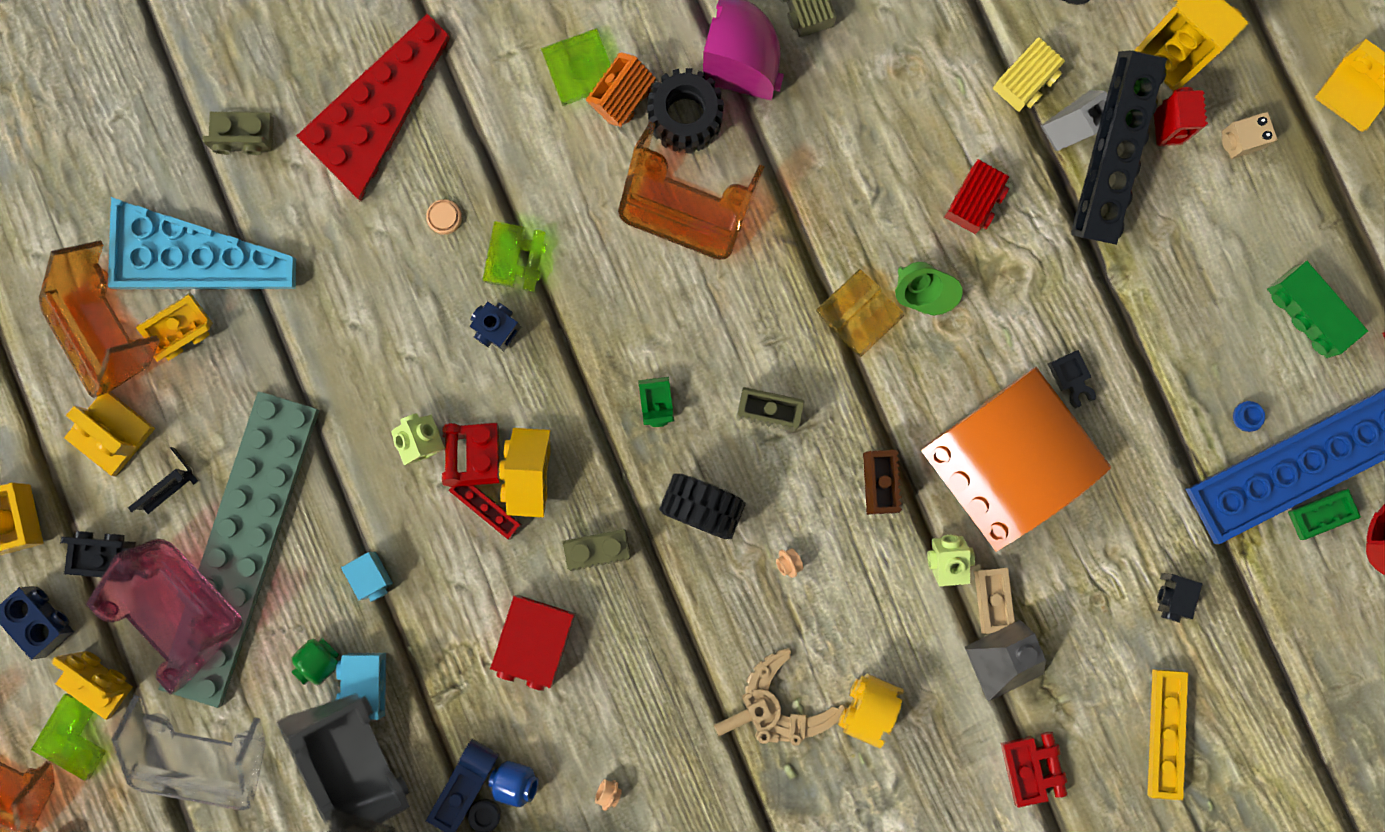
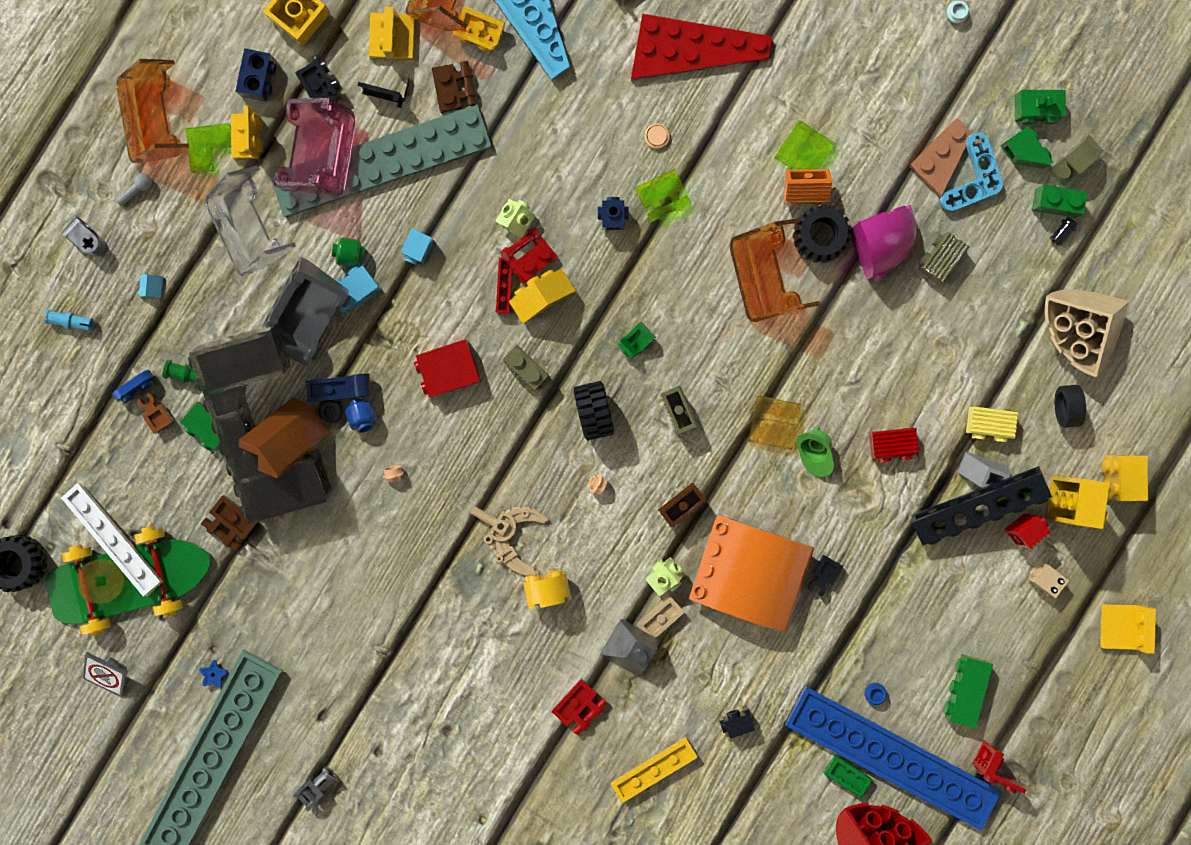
camera: 65 degrees right, 5 degrees up
none -> reddish brown plate [432,61,477,113]

